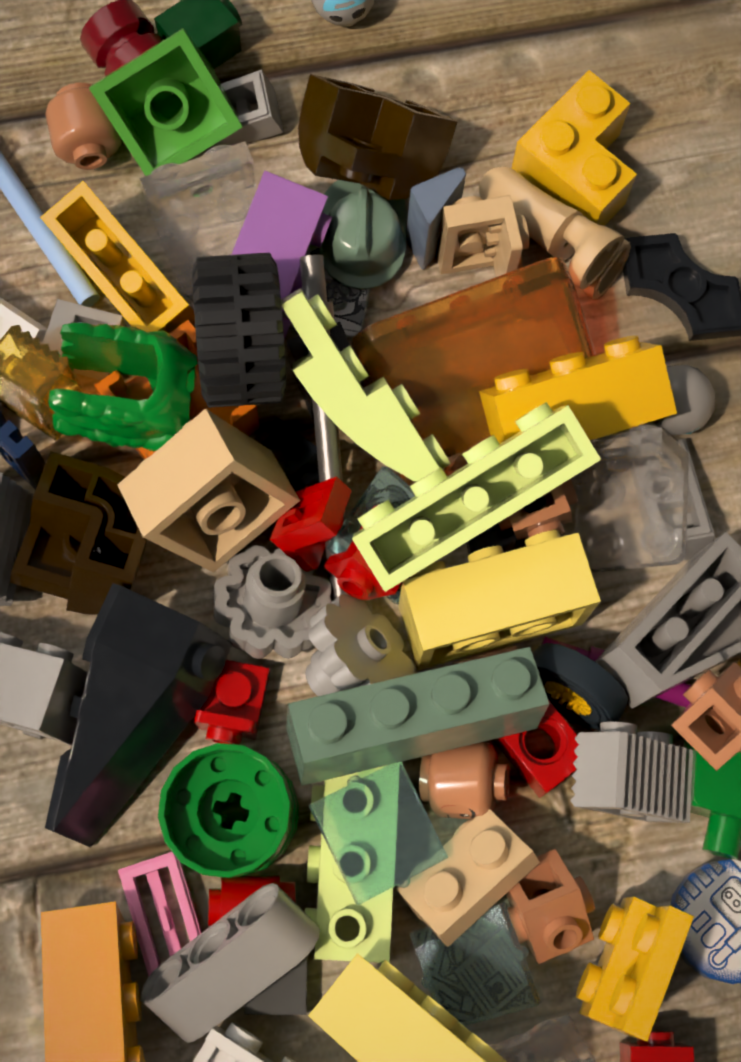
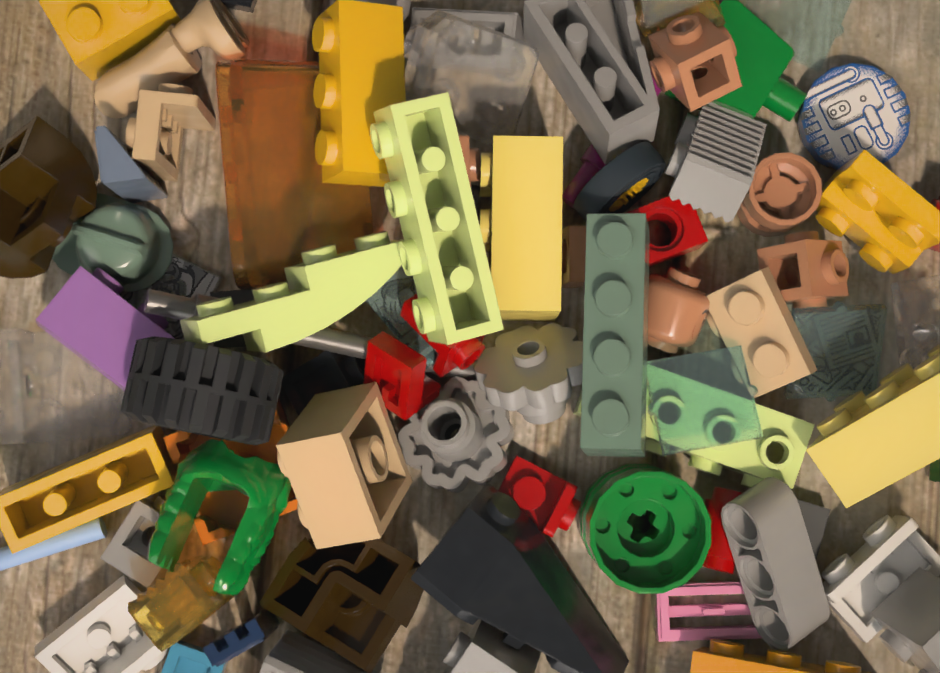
camera: 70 degrees left, 10 degrees up
none -> nougat wheel [737,152,822,237]

